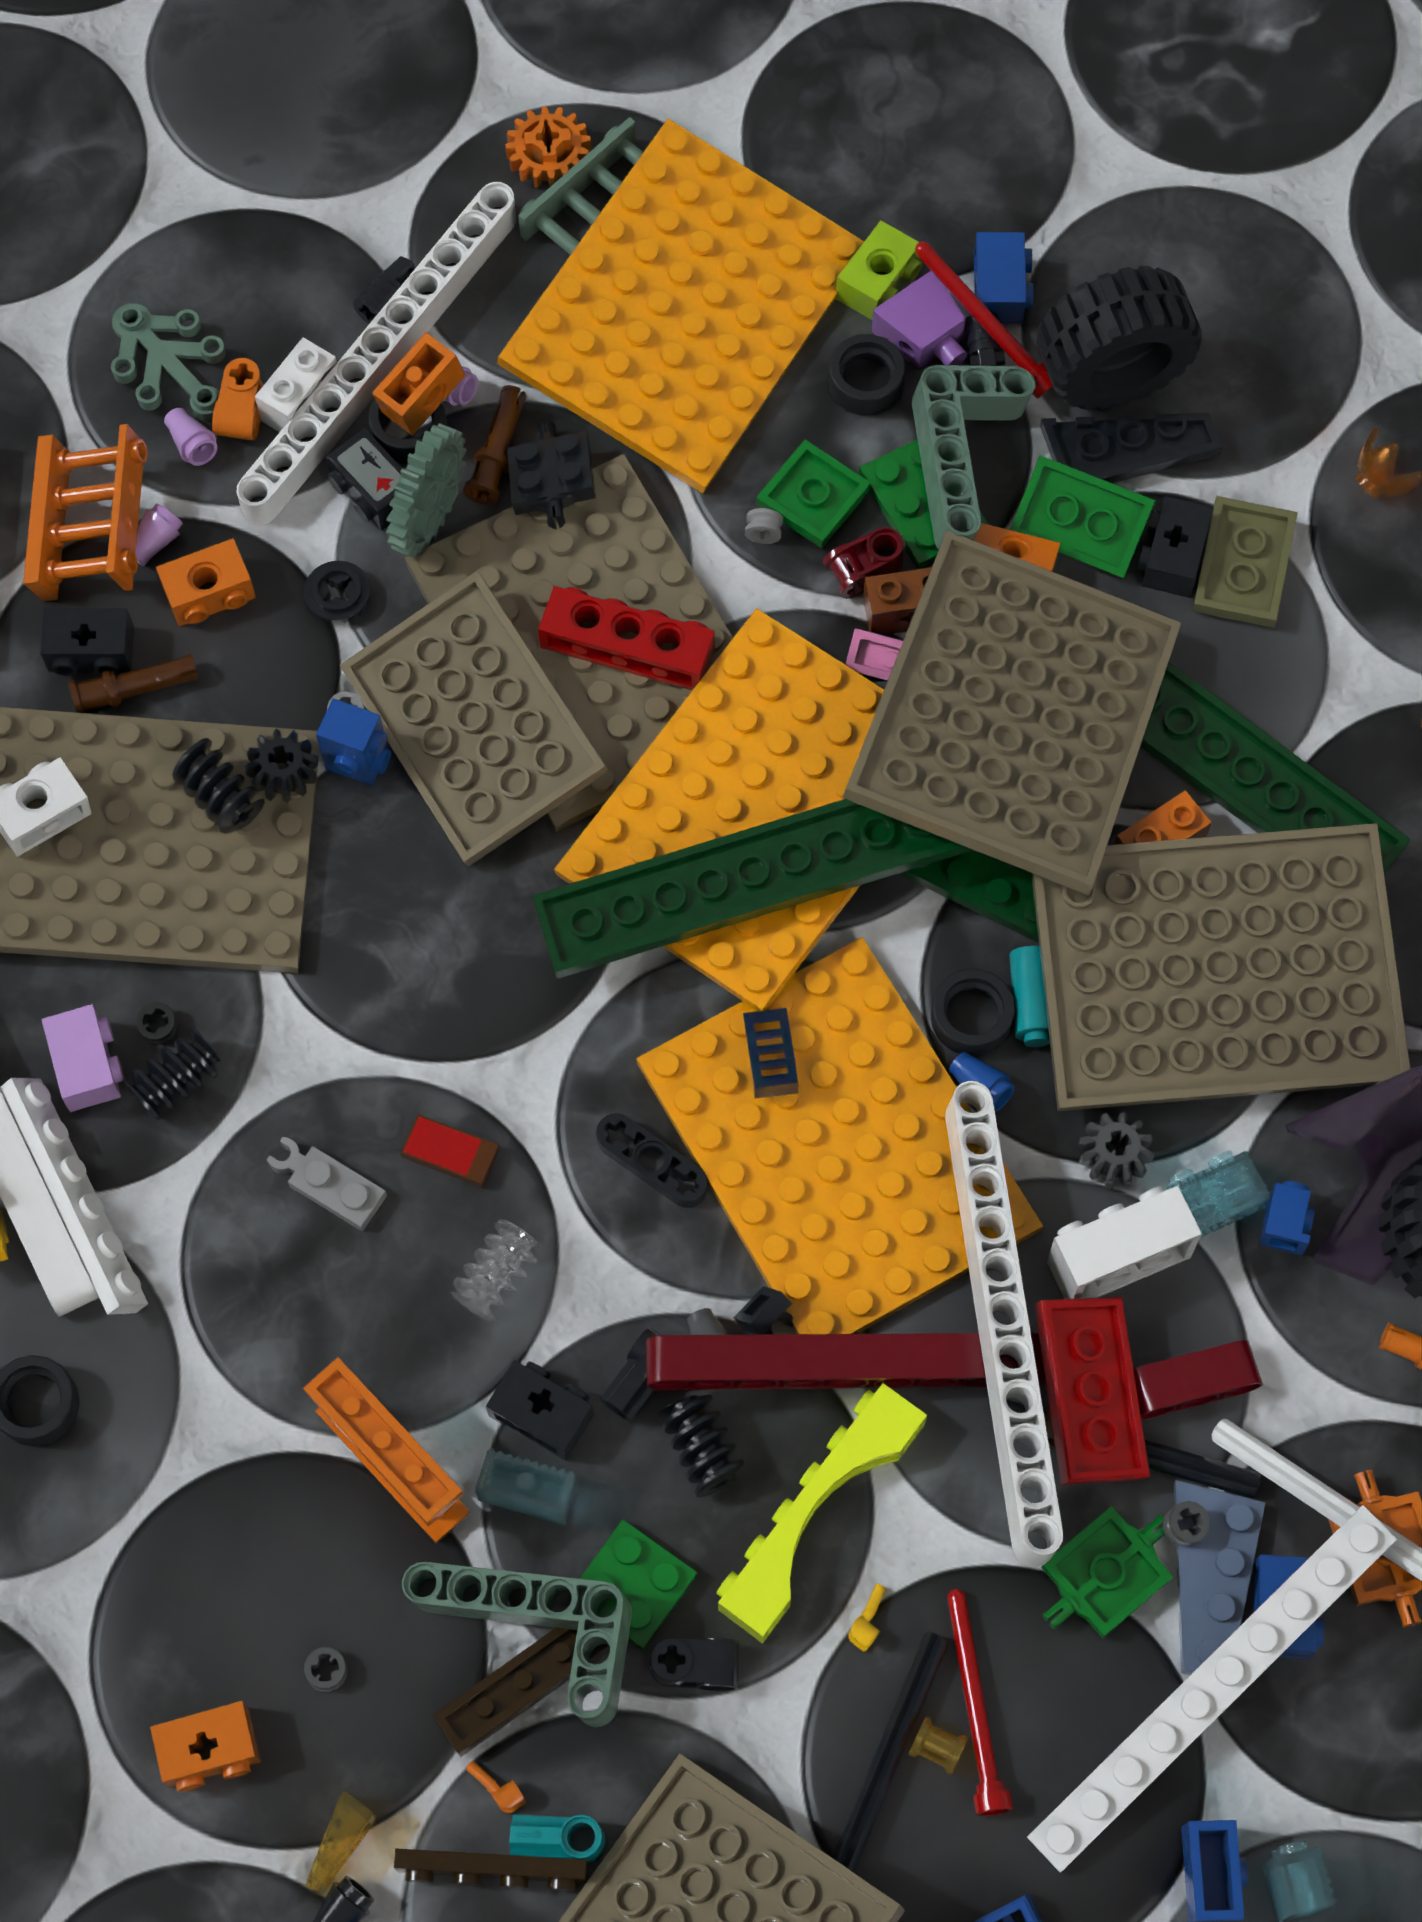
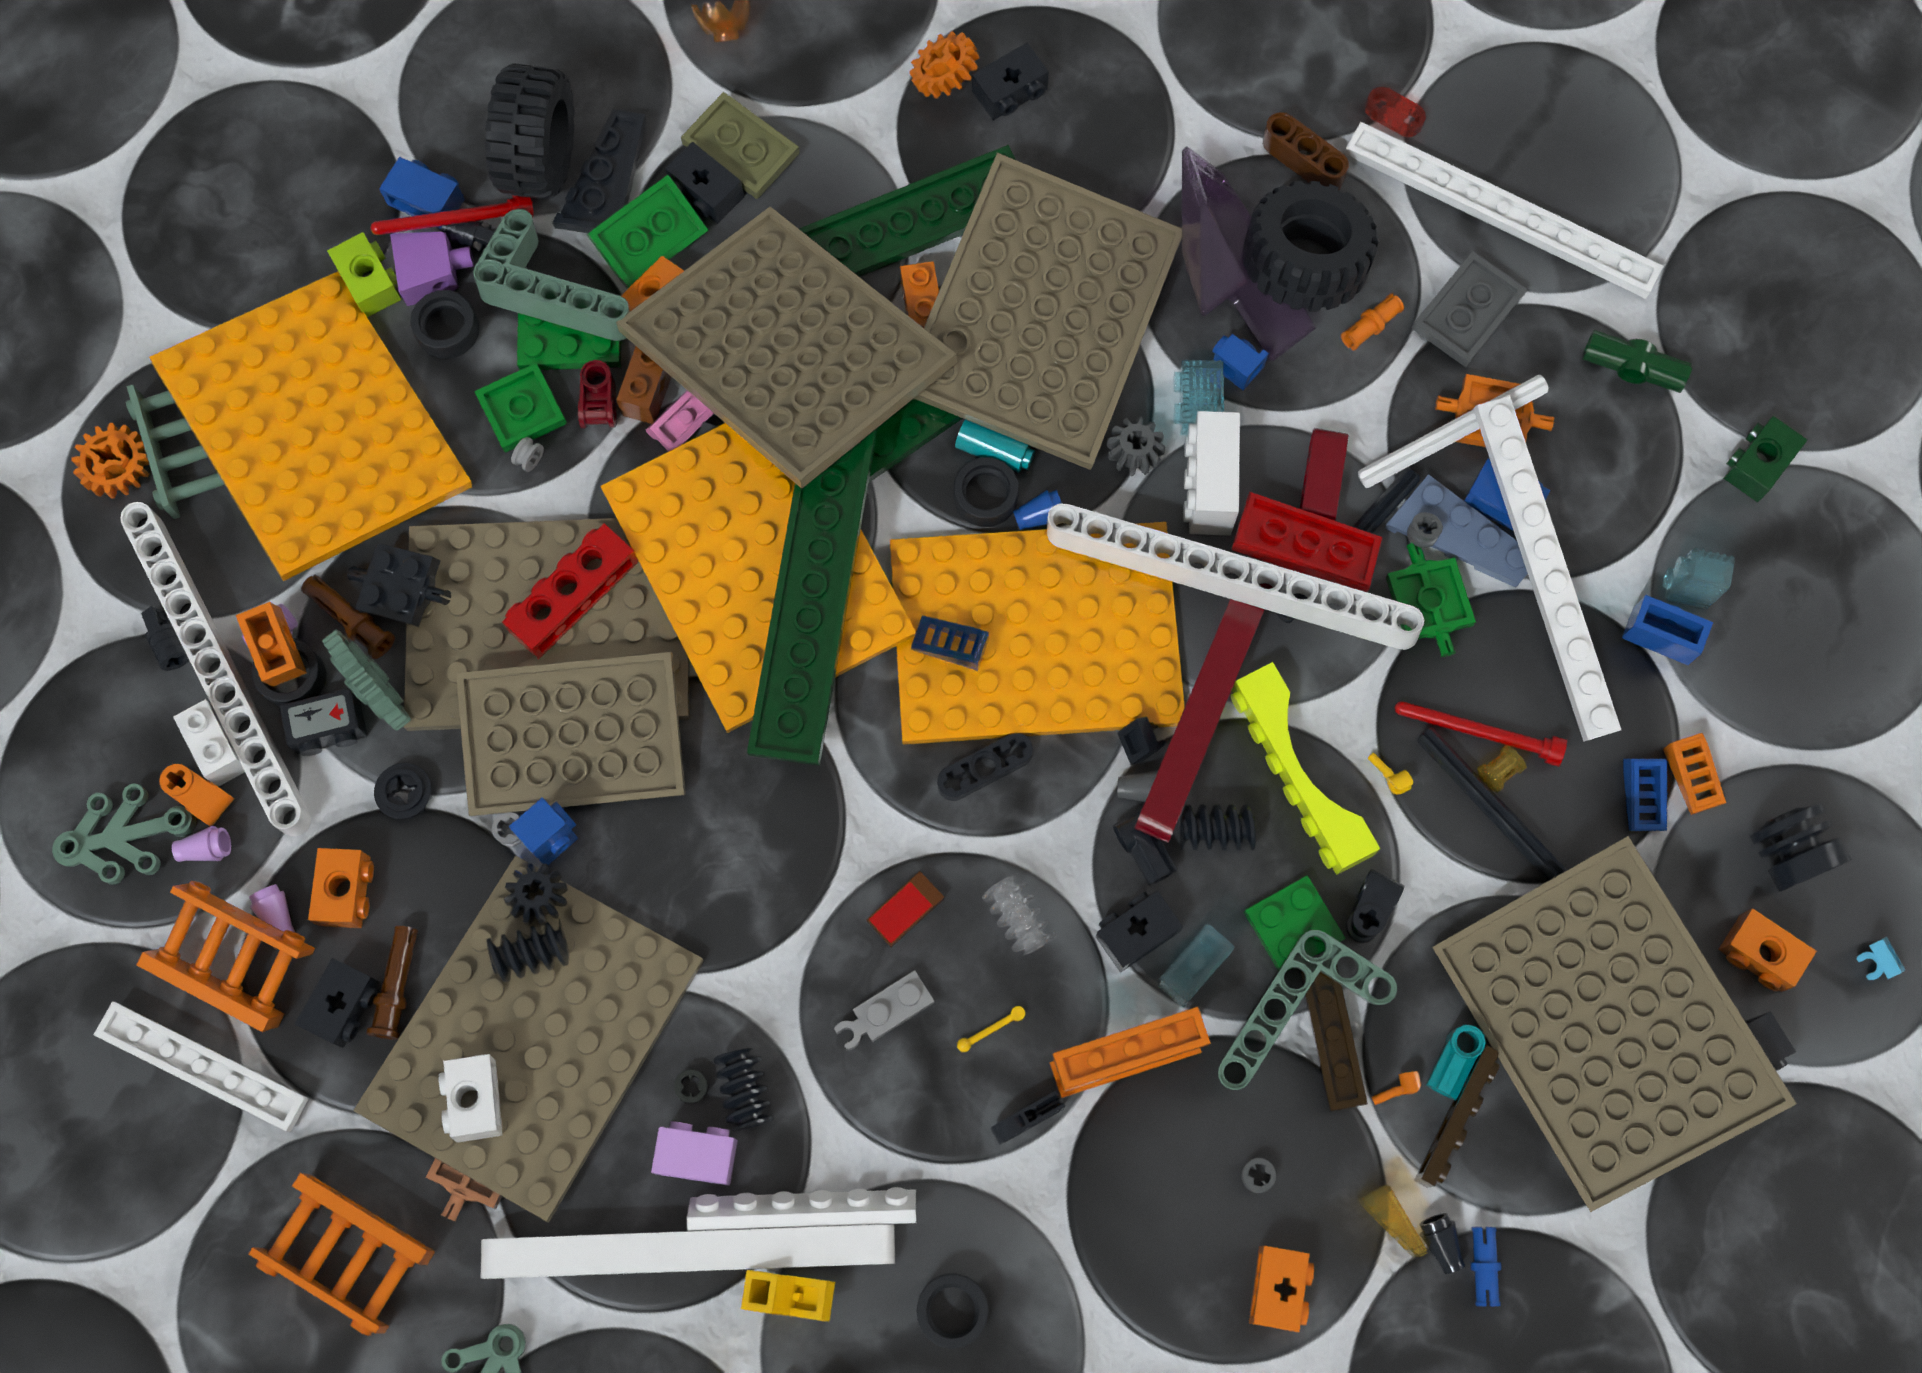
camera: 65 degrees left, 5 degrees up
none -> yellow hinge [957,1006,1025,1052]
none -> black piece [990,1090,1065,1145]

